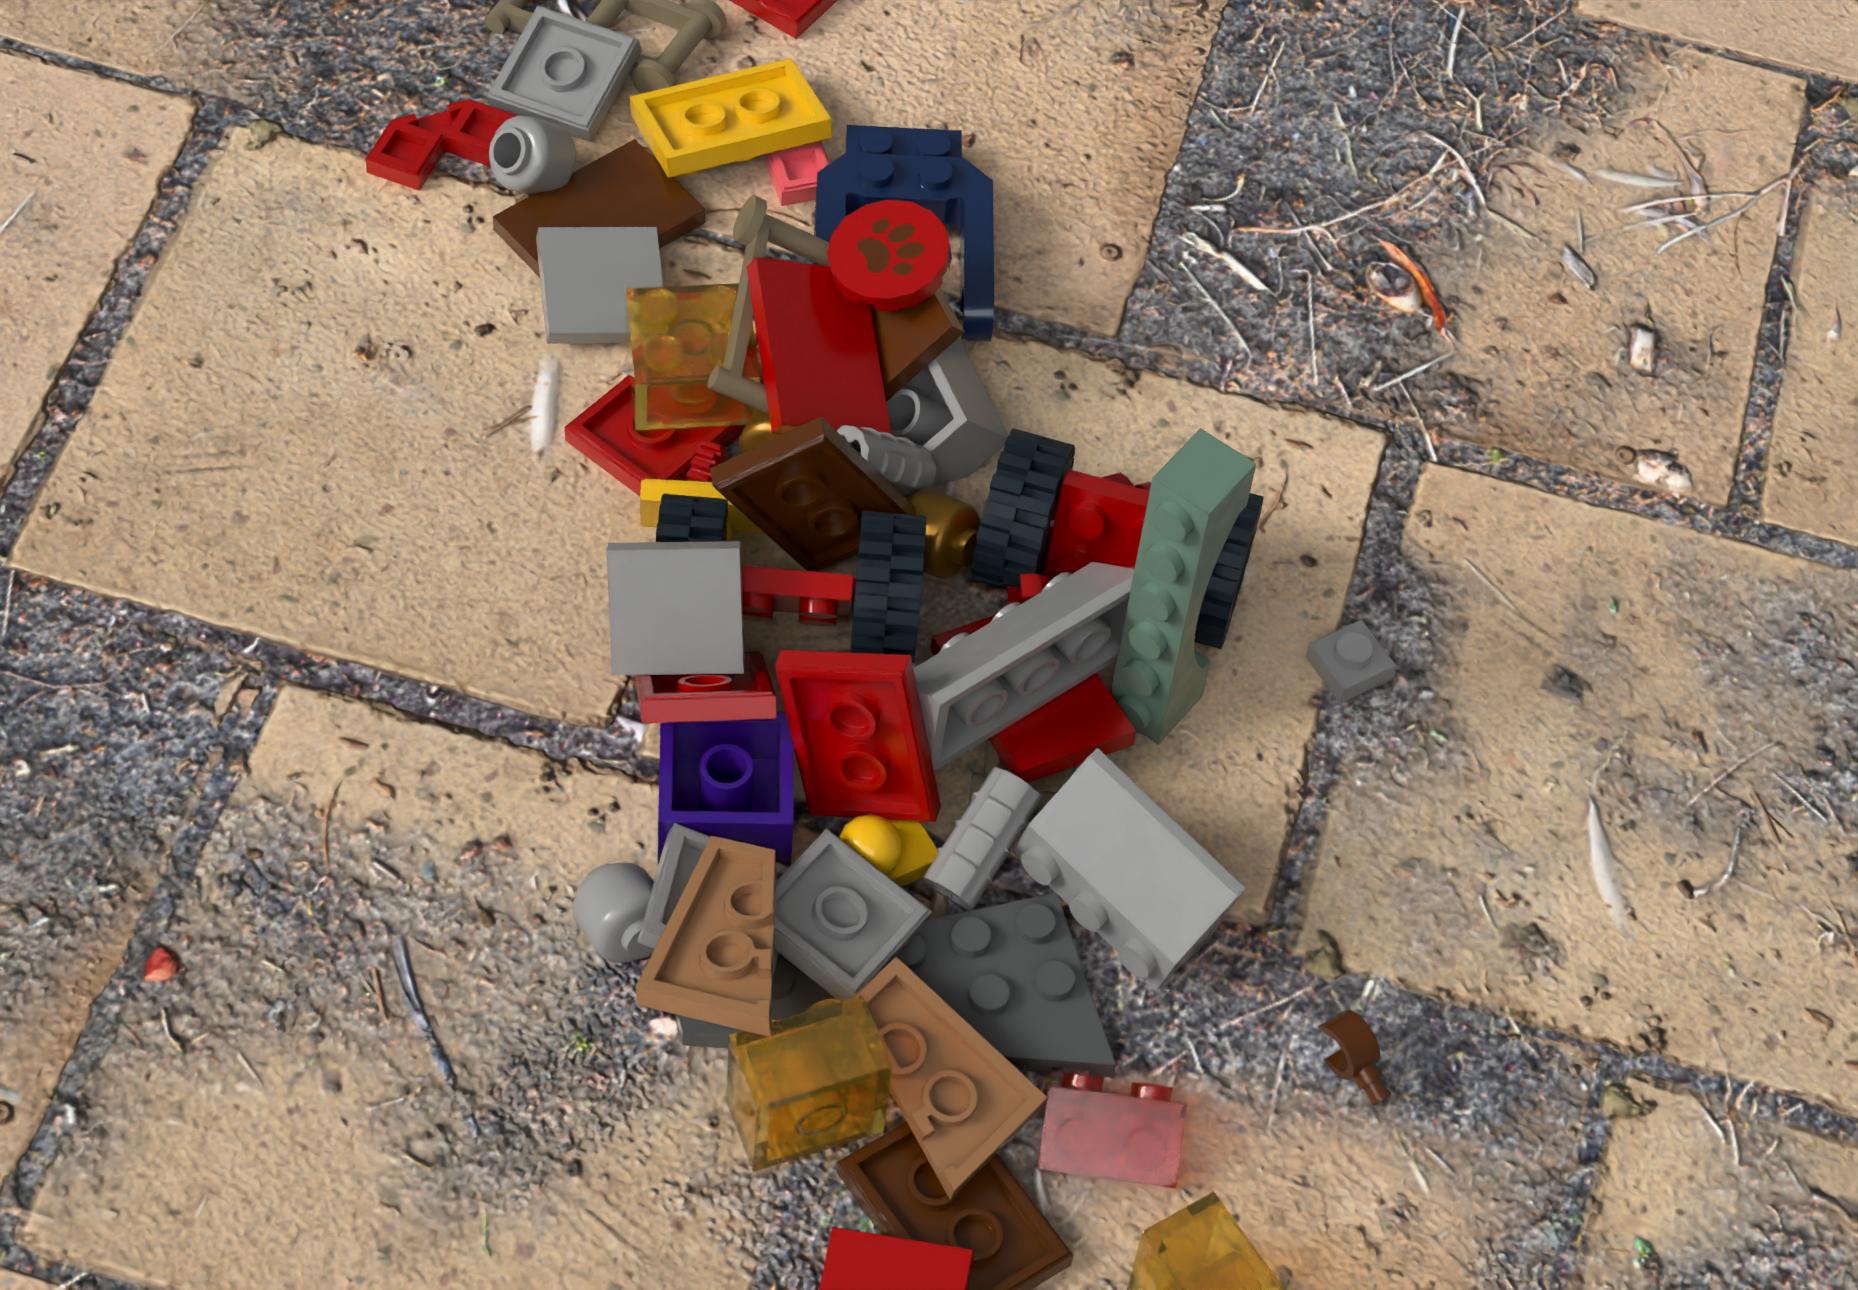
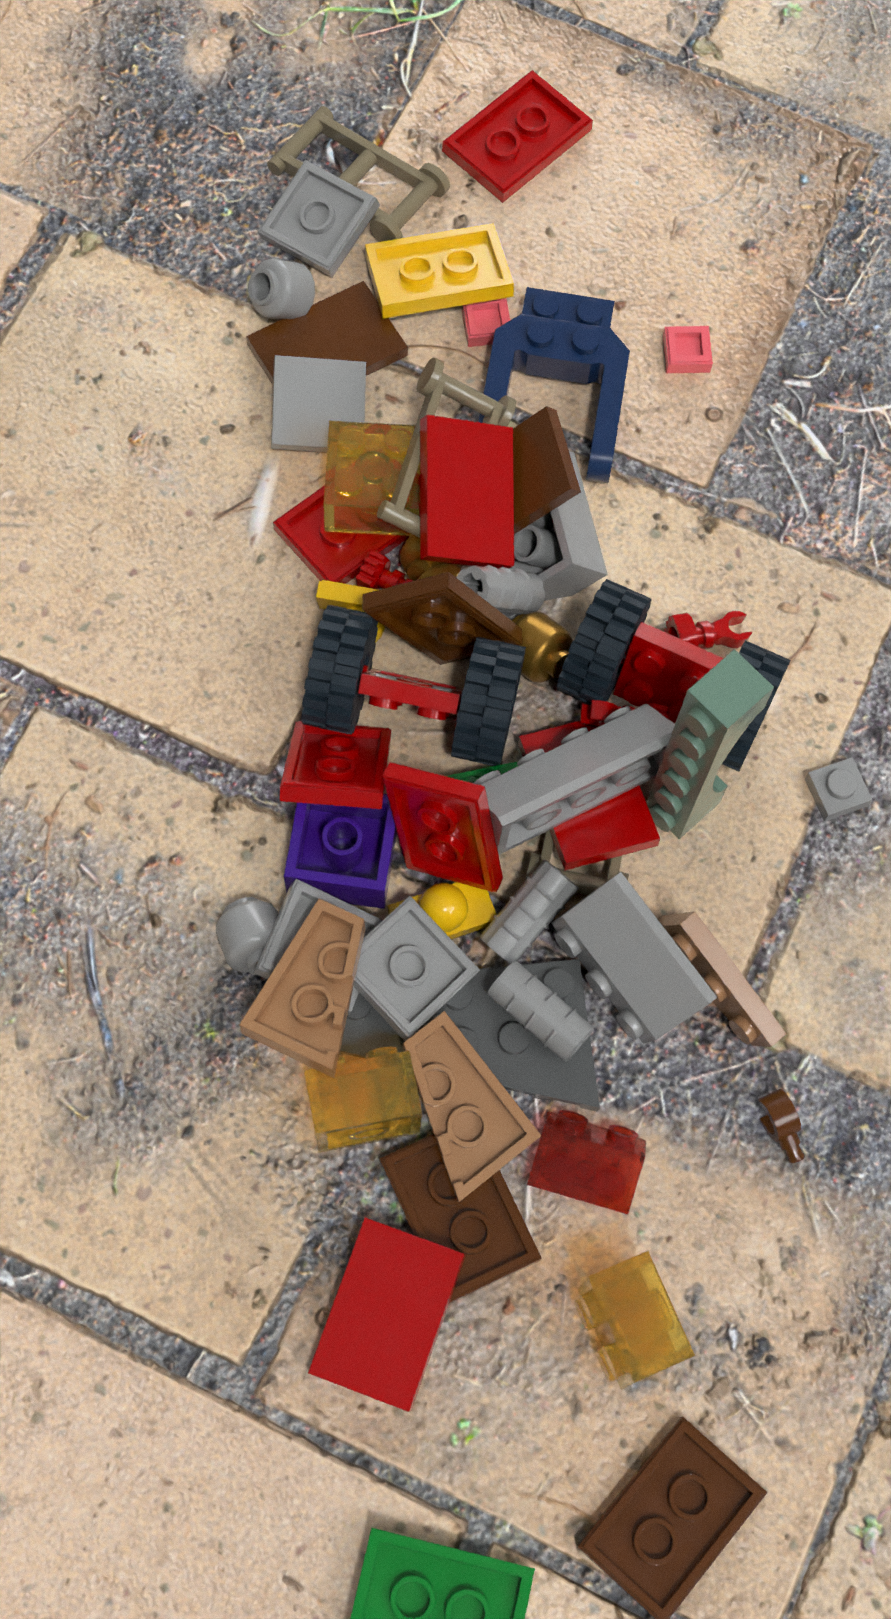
camera: 10 degrees right, 15 degrees up
red tile [366,99,518,191] -> none
light grey tile [606,541,745,675] -> none
red tile [827,200,952,312] -> none
none -> light grey axle [487,960,594,1063]
none -> medium nougat wing [657,911,787,1047]
none -> coral tile [663,326,713,374]

